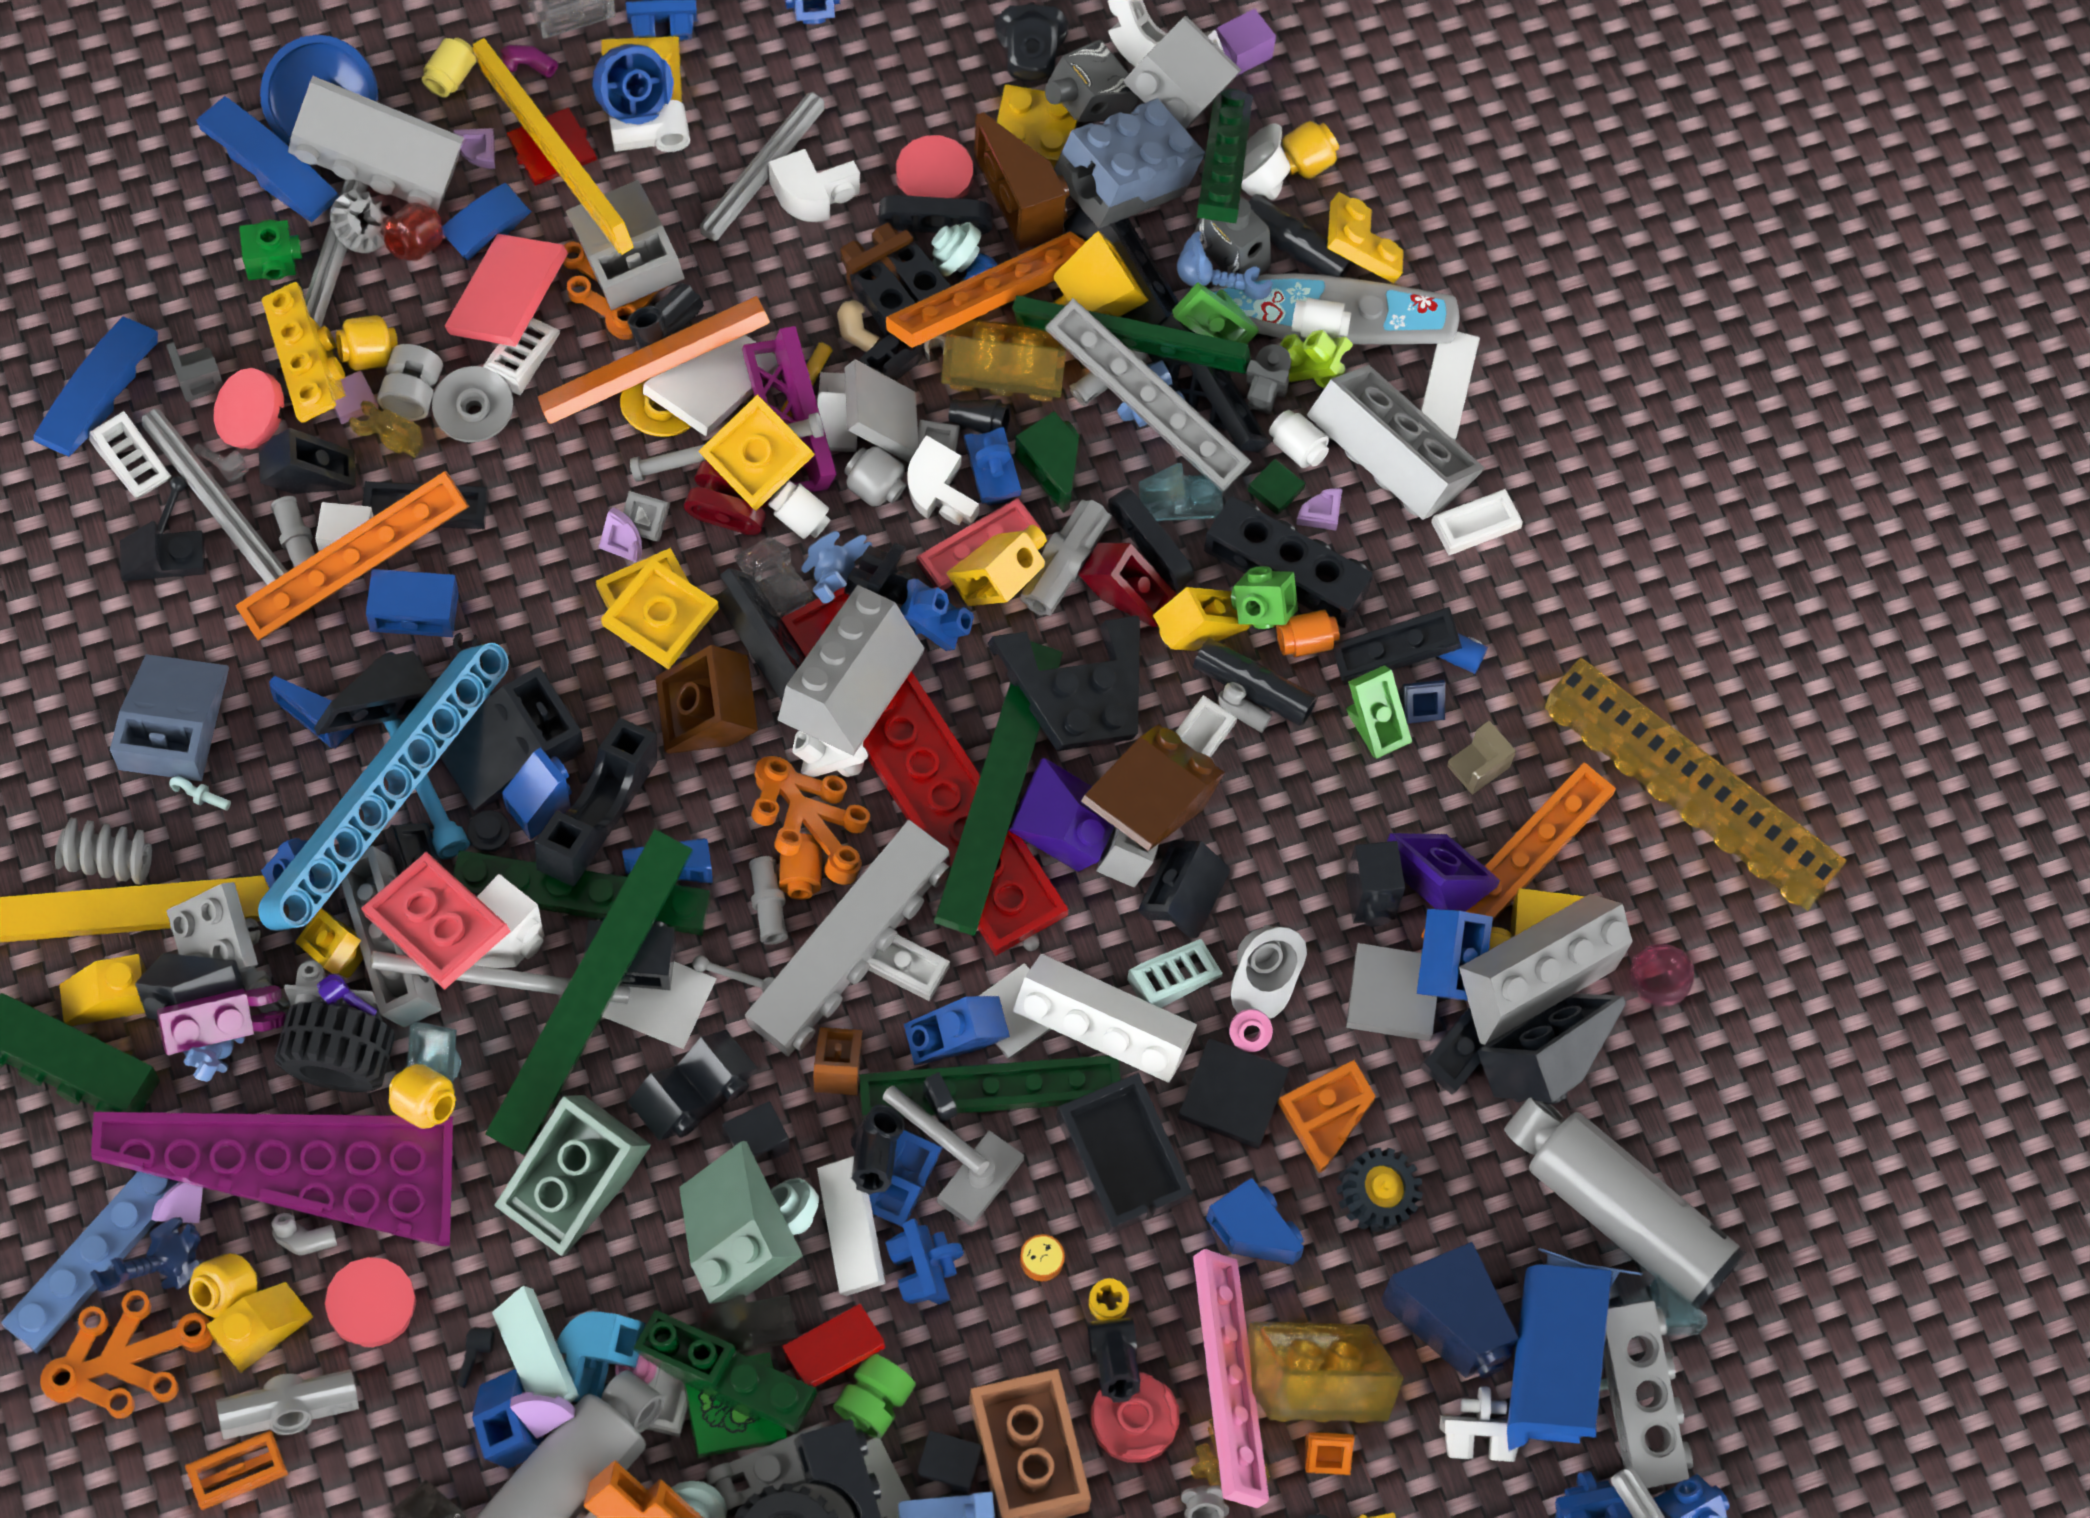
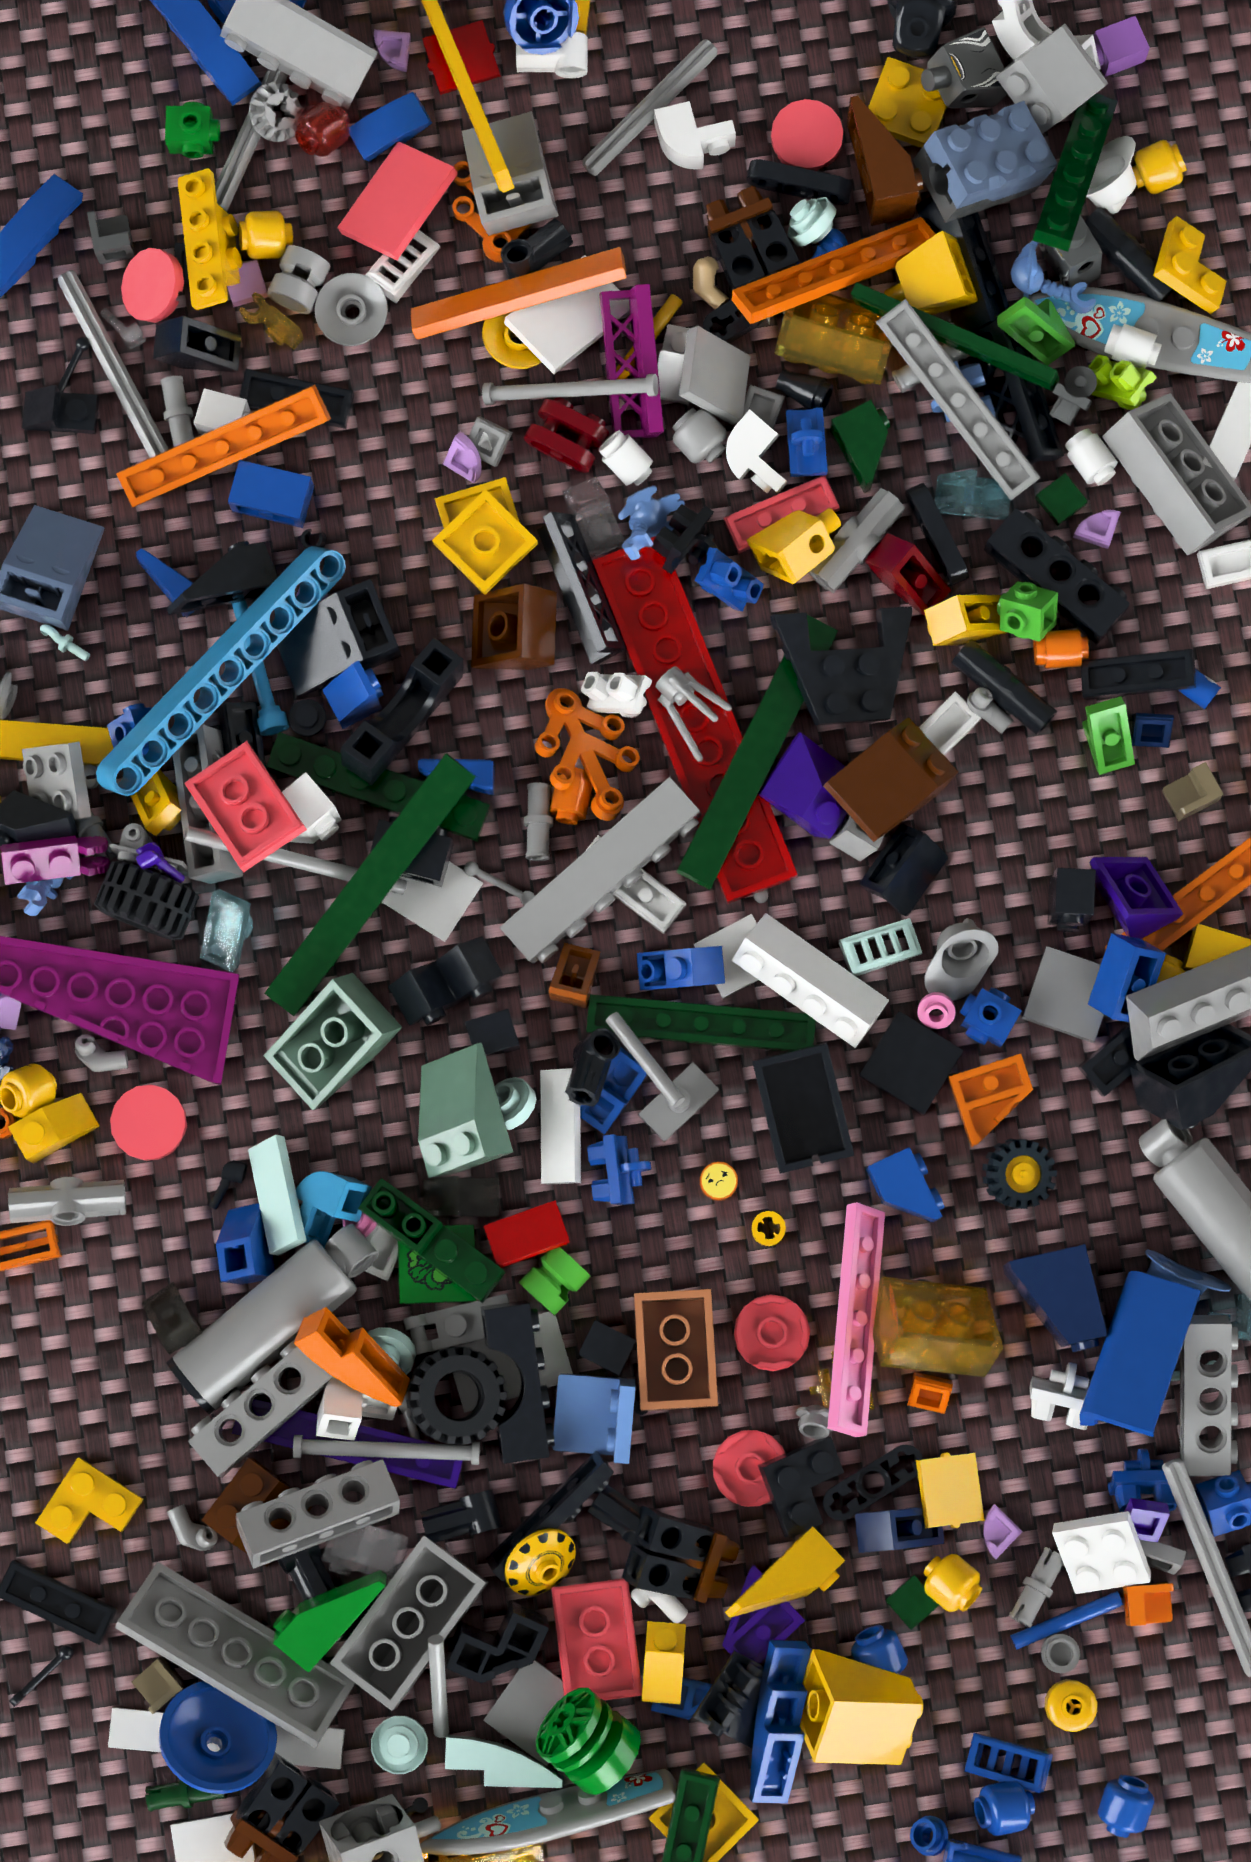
camera: 20 degrees right, 15 degrees up
white slope [89,411,171,500] -> none
yellow head [389,1064,456,1128] -> none
lavender tile [510,1392,575,1438] -> none
yellow plate [698,395,815,511] -> none
light grey slope [778,585,924,756] -> none
black tile [922,1072,957,1123] -> none
black piece [1088,1317,1140,1403] -> none
none -> light grey plant [655,666,732,762]
none -> blue brick [959,987,1022,1048]

